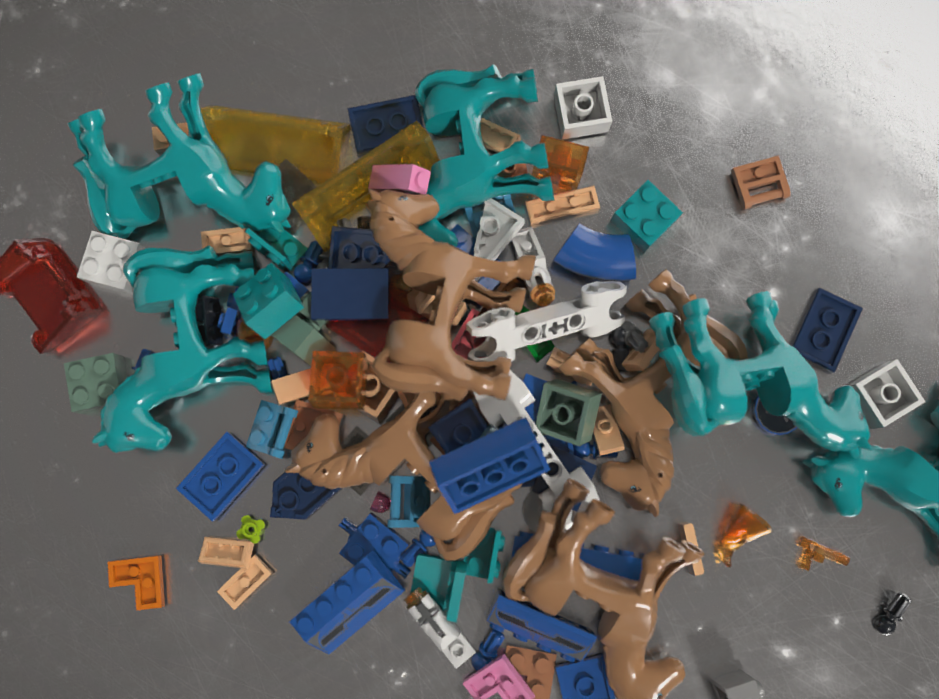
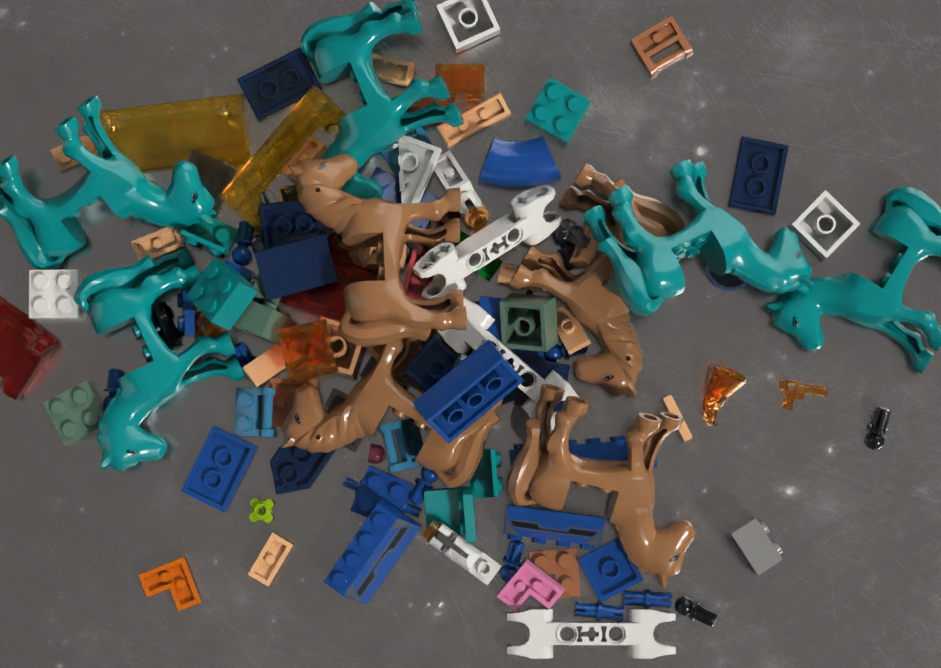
camera: 15 degrees left, 5 degrees up
light nougat plate [198,537,254,569] -> none
bright pink brick [368,164,431,195] -> none

